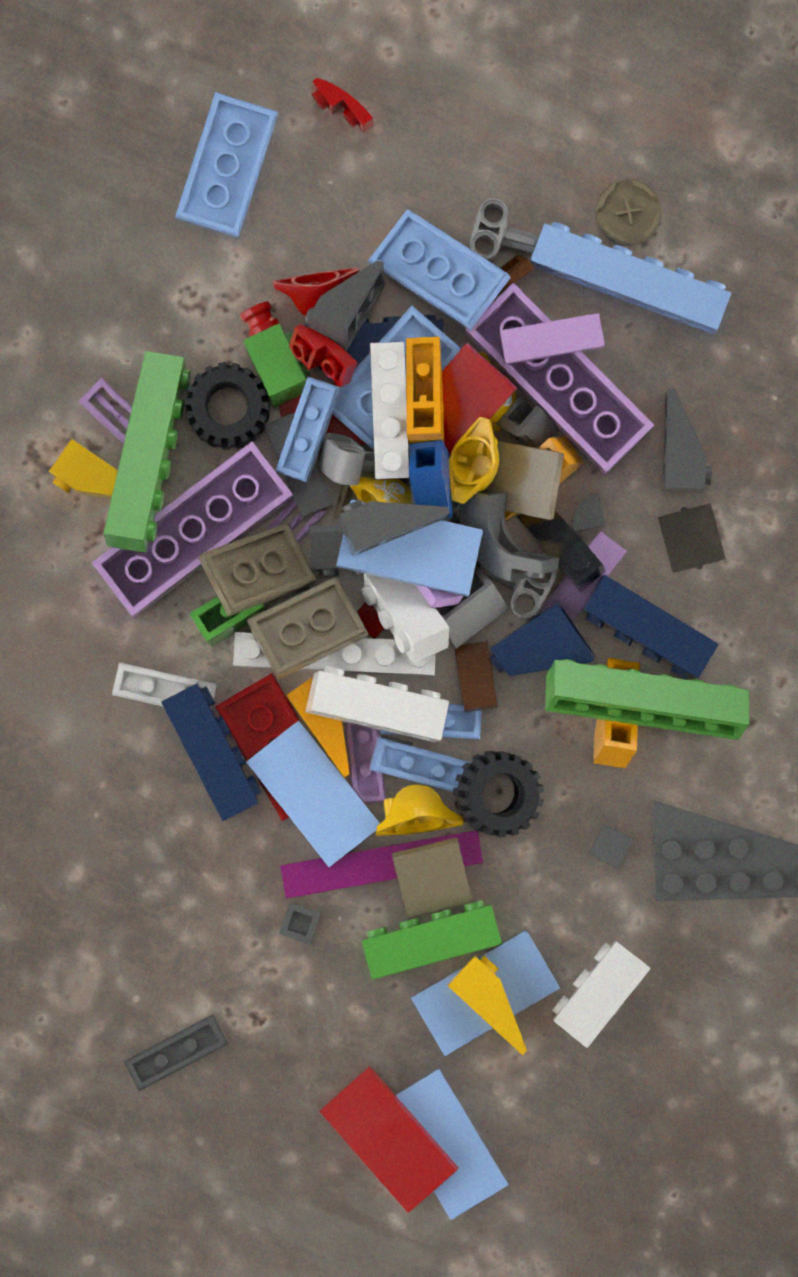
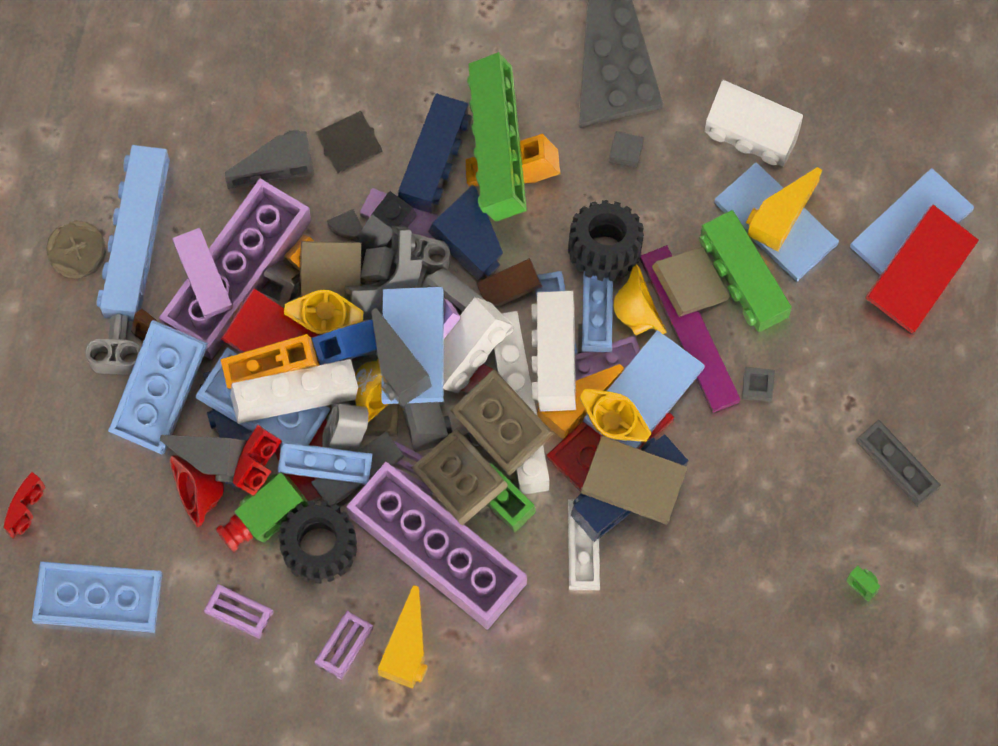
camera: 100 degrees left, 15 degrees down
bright green brick [103,351,191,553] -> none
none -> lavender tile [204,584,273,639]
none -> dark grey tile [360,247,394,281]
none -> yellow hat [580,388,651,442]
none -> dark tan tile [581,436,688,525]
none -> bright green plate [846,565,880,602]

